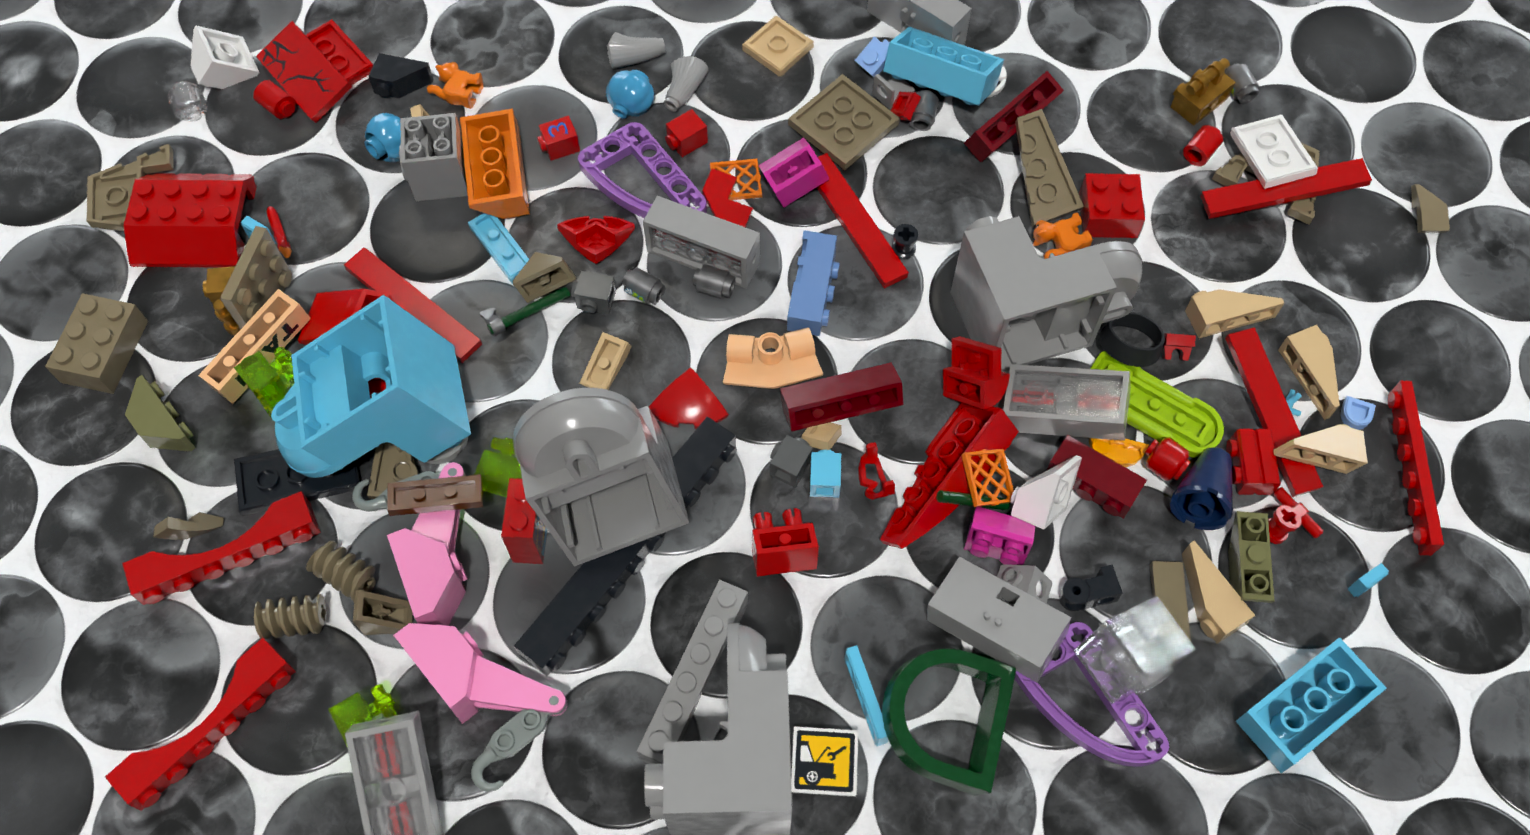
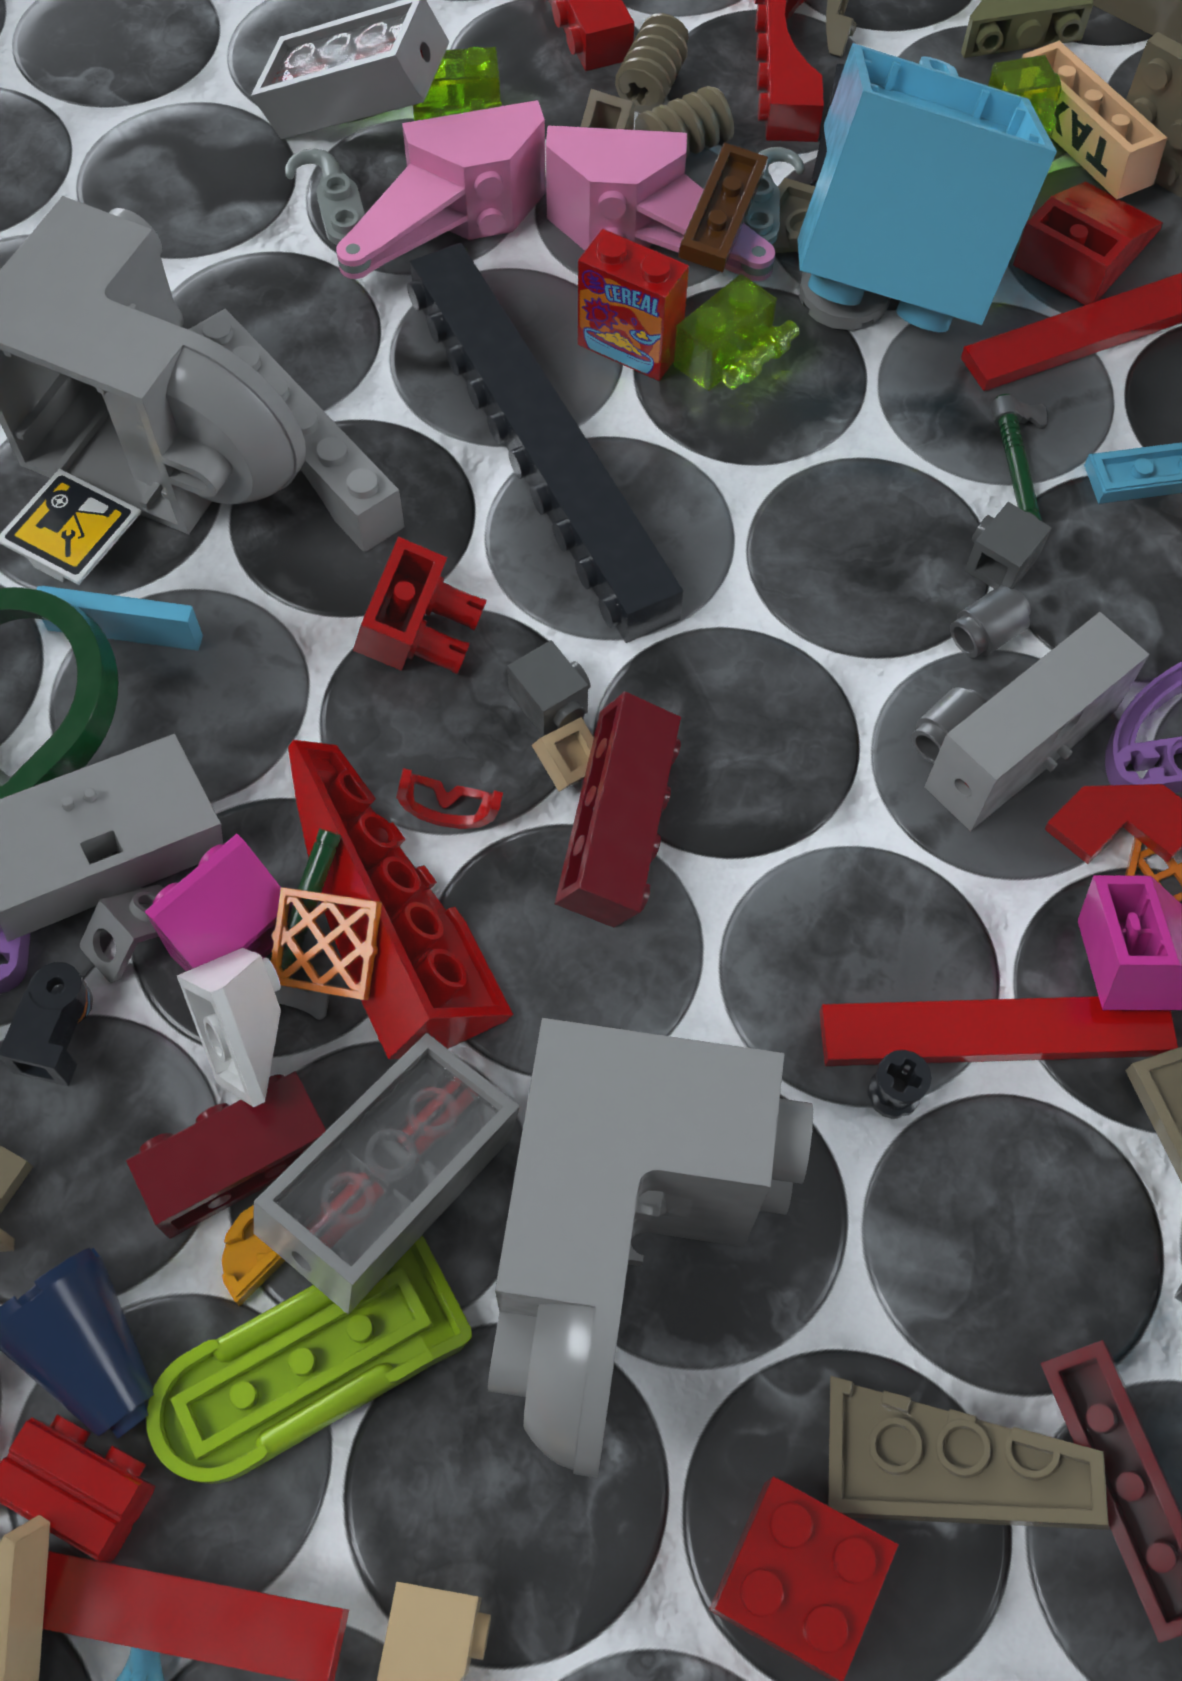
camera: 115 degrees right, 0 degrees up
dark tan slope [513,252,576,303] -> none
light grey piece [513,388,689,566] -> none
red brick [557,216,635,264] -> none
tan slope [579,332,632,390] -> none
red brick [649,367,729,429] -> none
light nougat panel [723,327,823,389] -> none
medium blue wedge [787,230,840,336] -> none
medium azure brick [810,450,841,498] -> none
red brick [943,336,1010,410] -> none
orange animal [1033,213,1093,259] -> none
black tyre [1100,312,1165,367] -> none
red head [1144,437,1191,481] -> none
red tile [1162,333,1196,361] -> none

